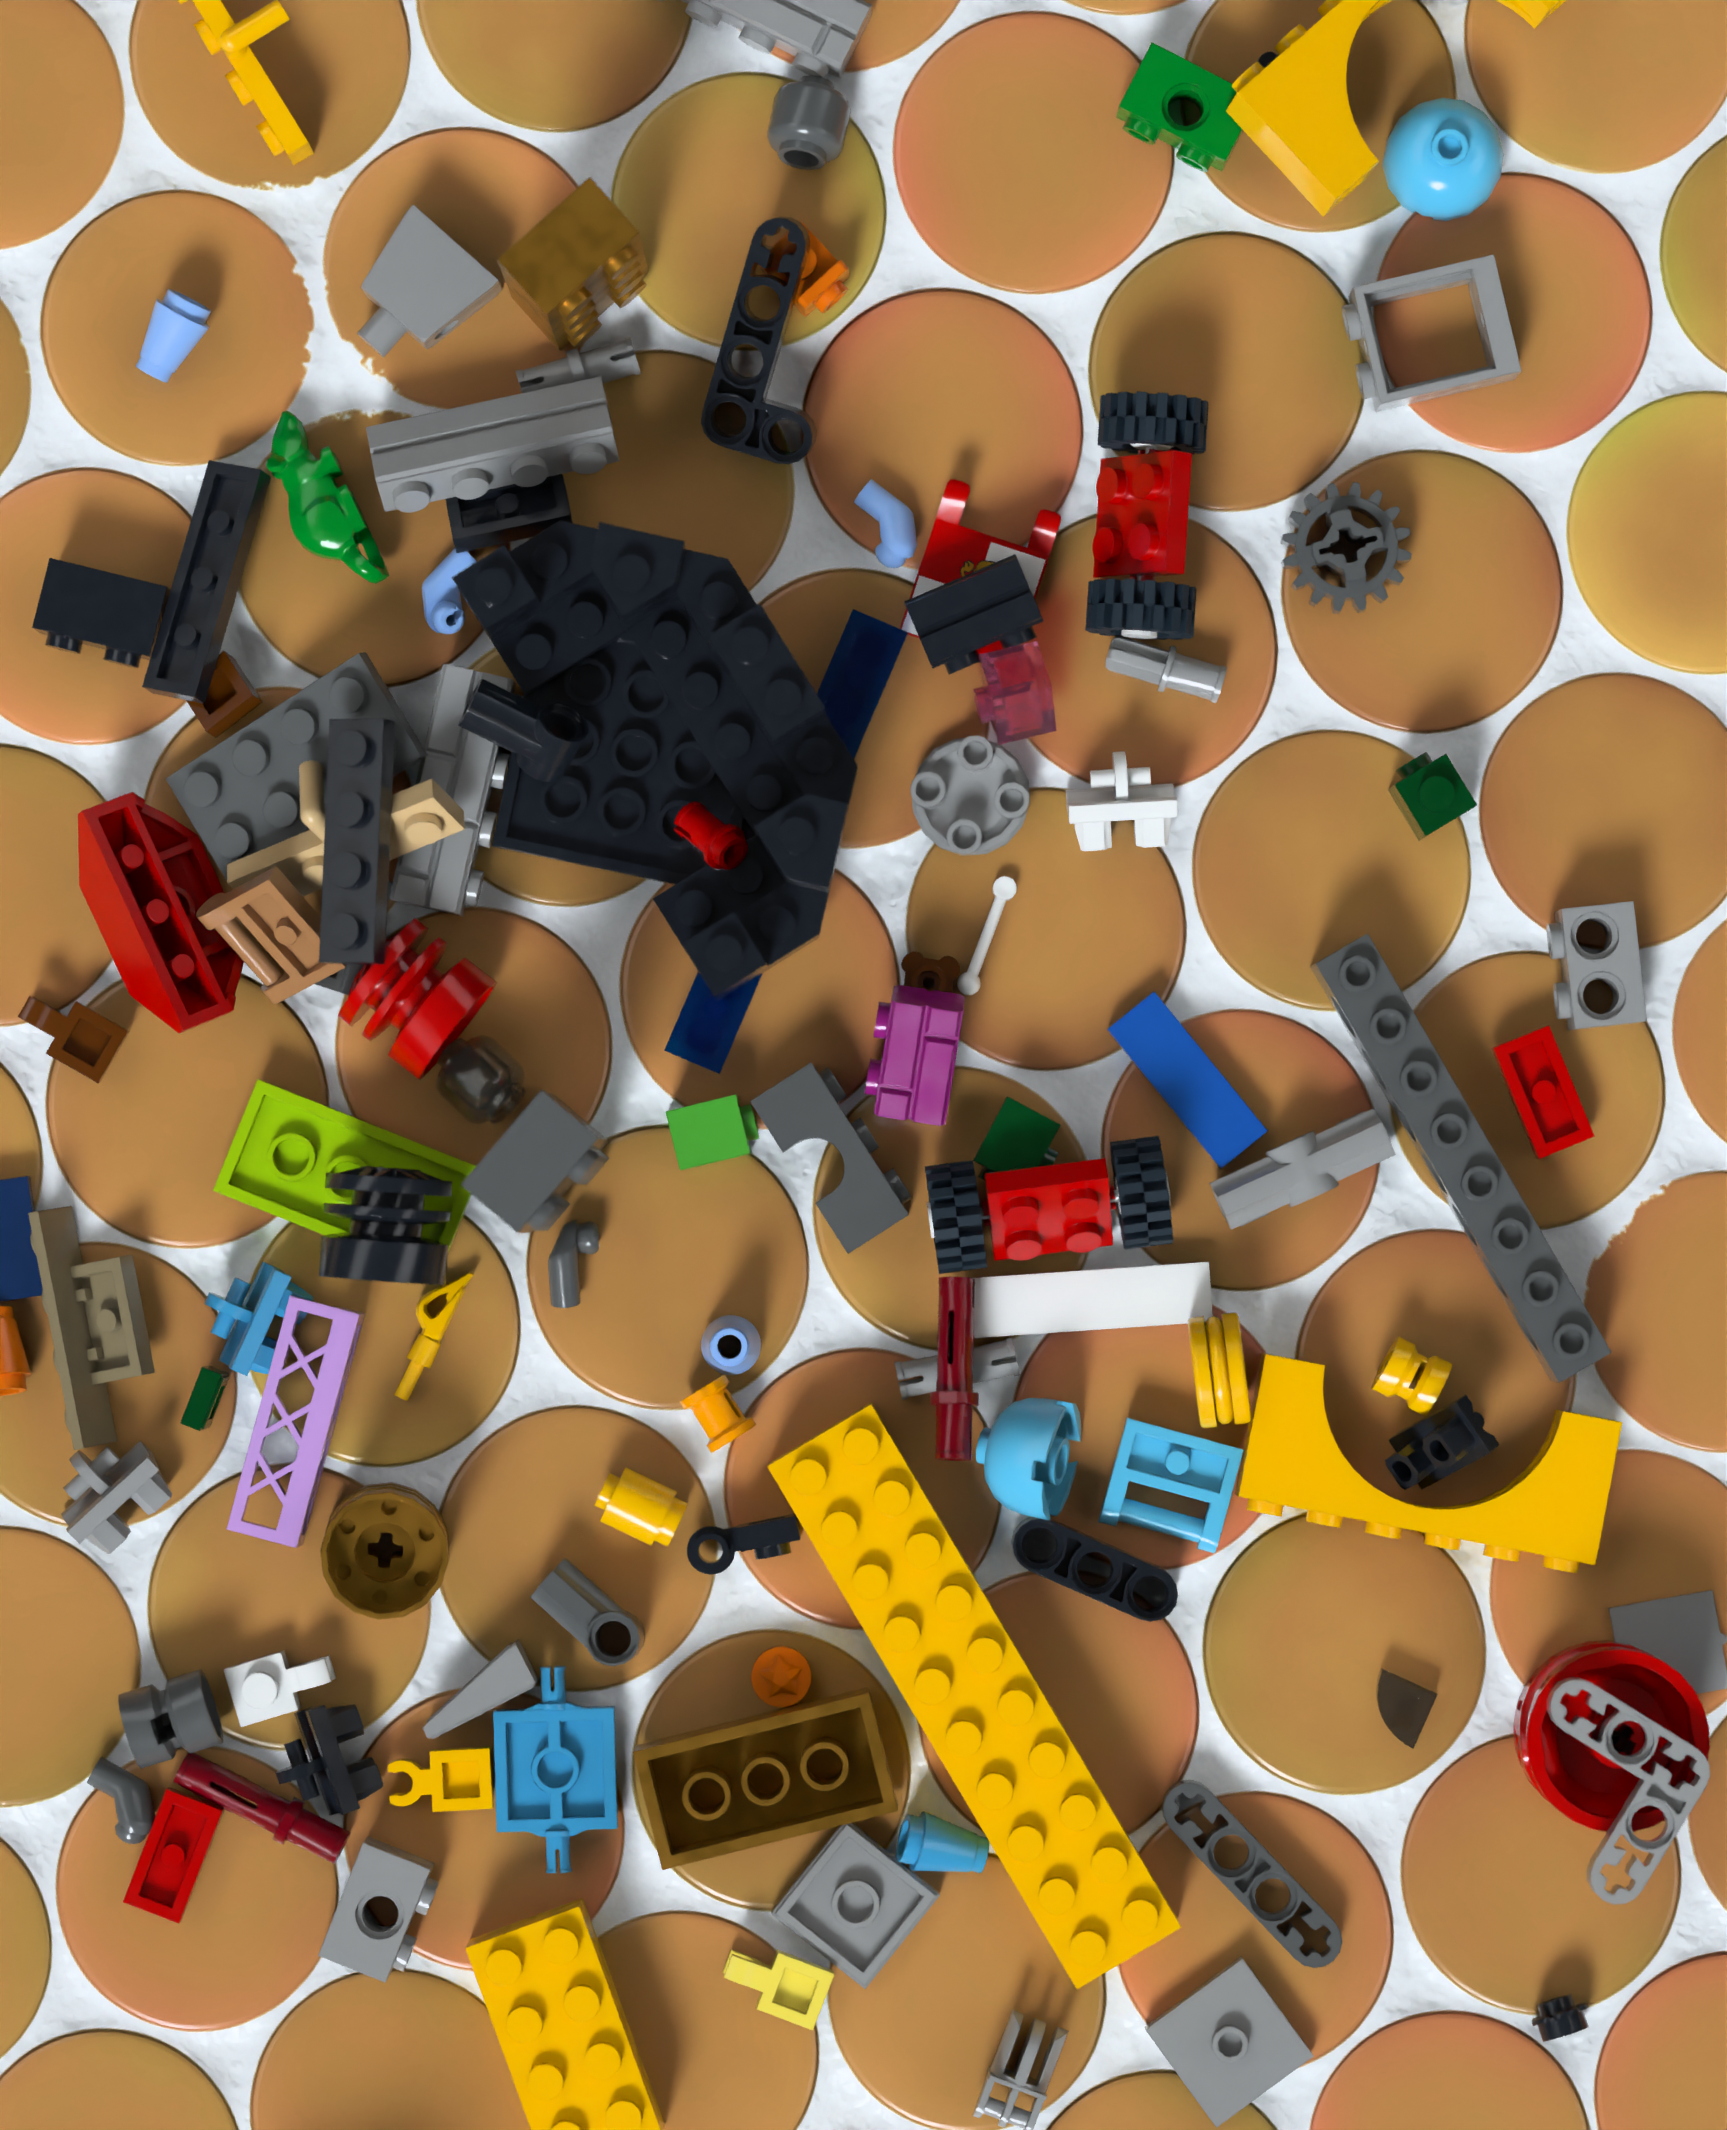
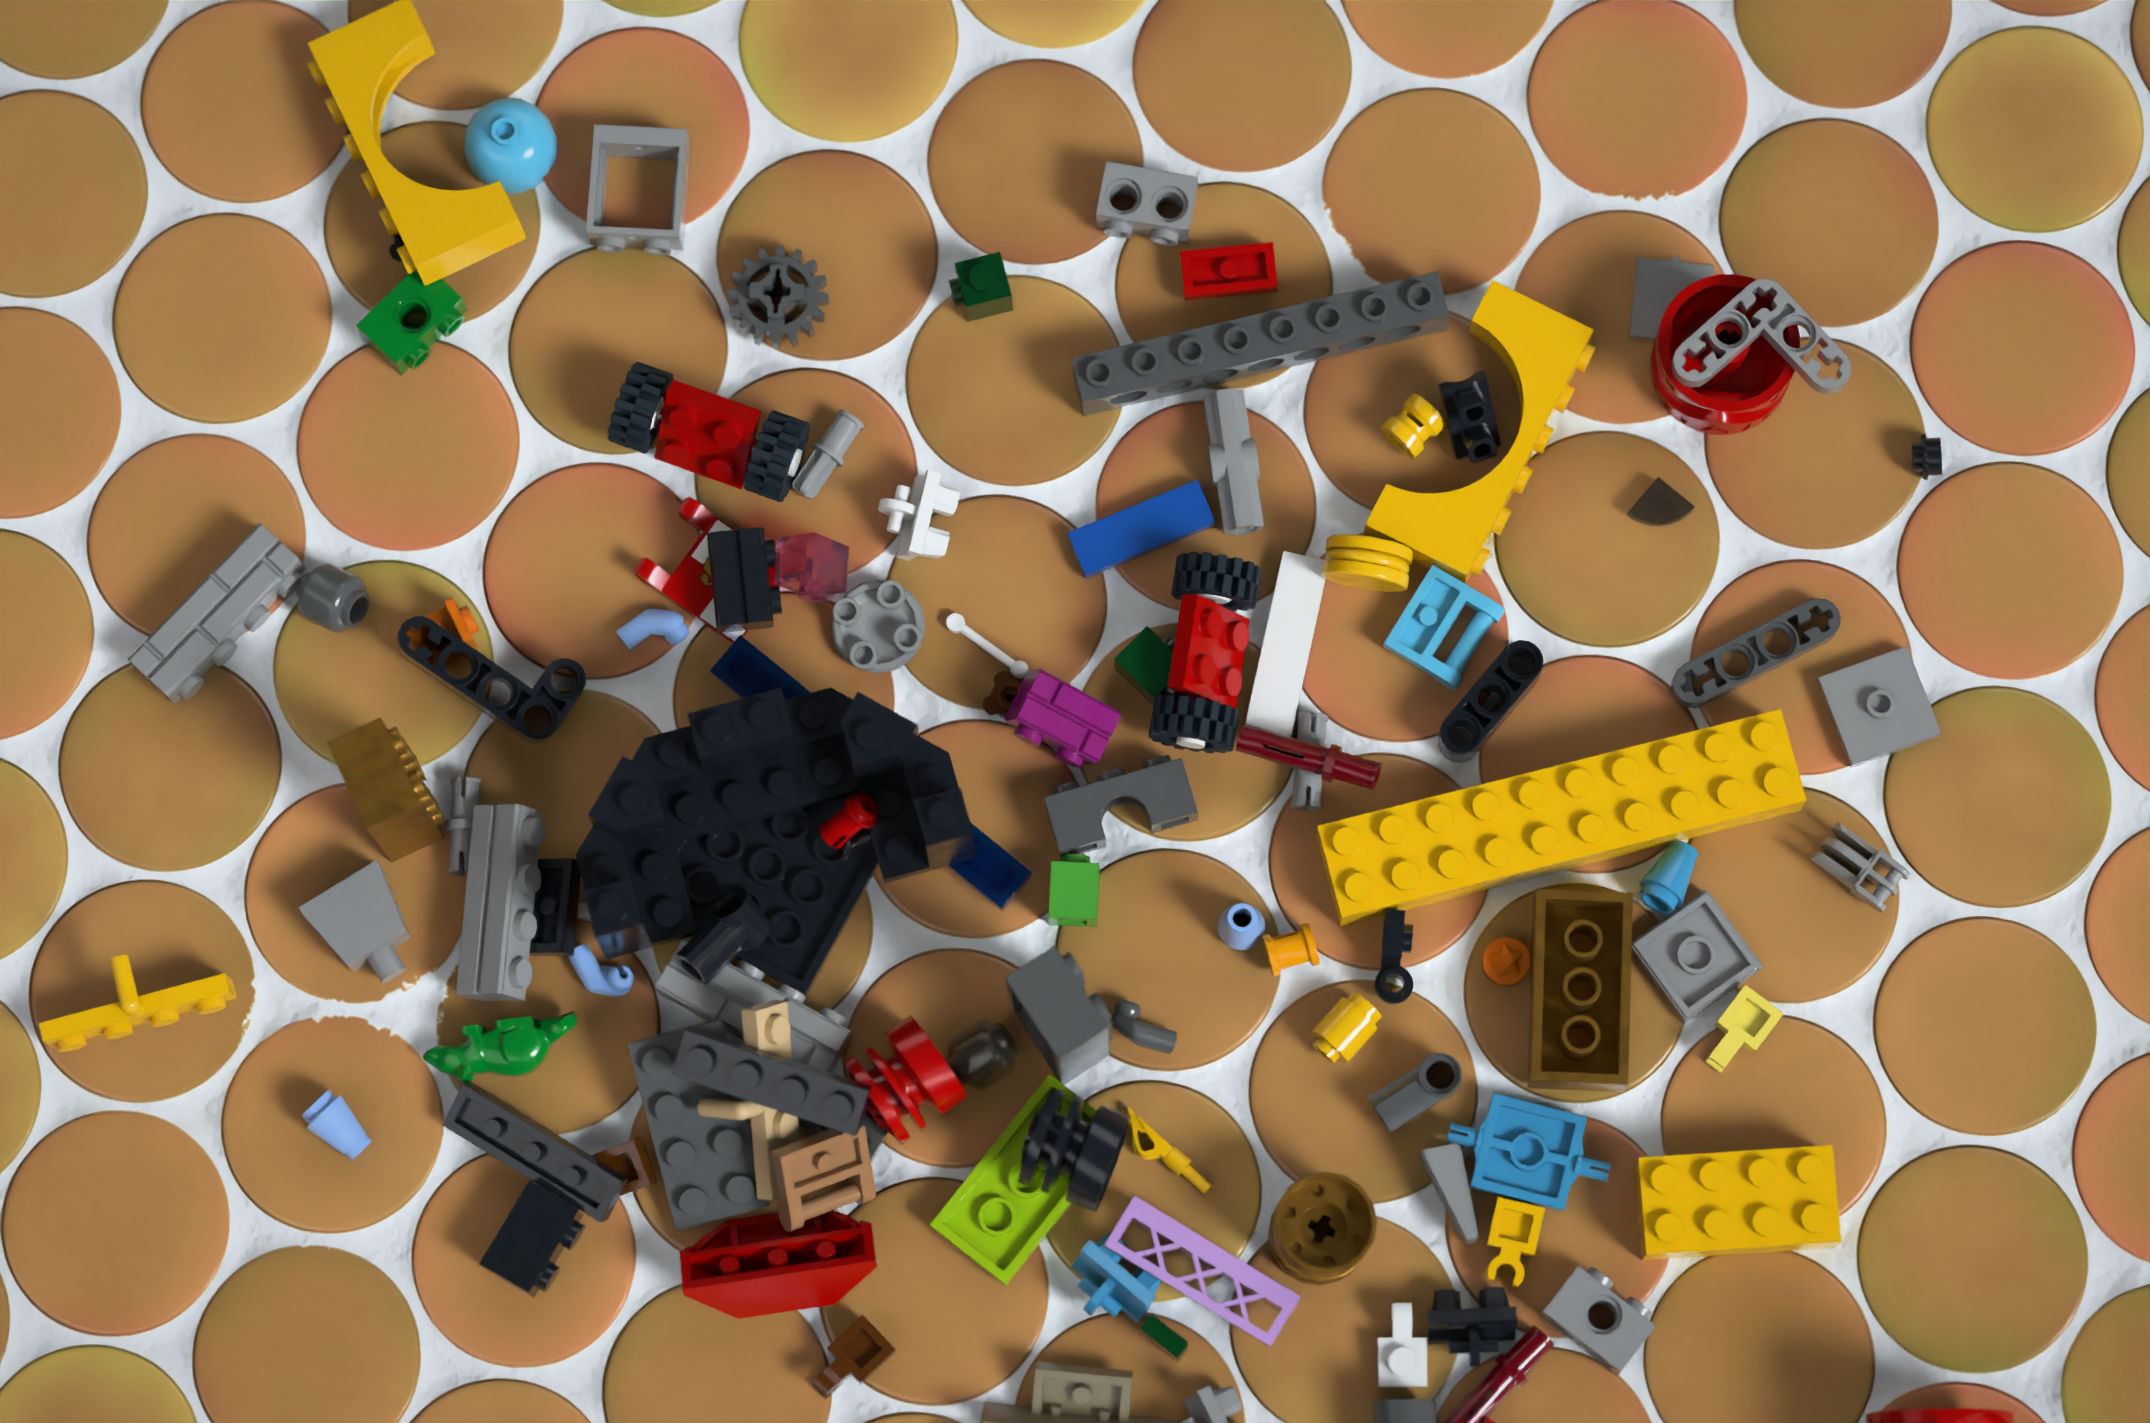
camera: 70 degrees left, 10 degrees down
medium azure cylinder [976,1398,1081,1520] -> none

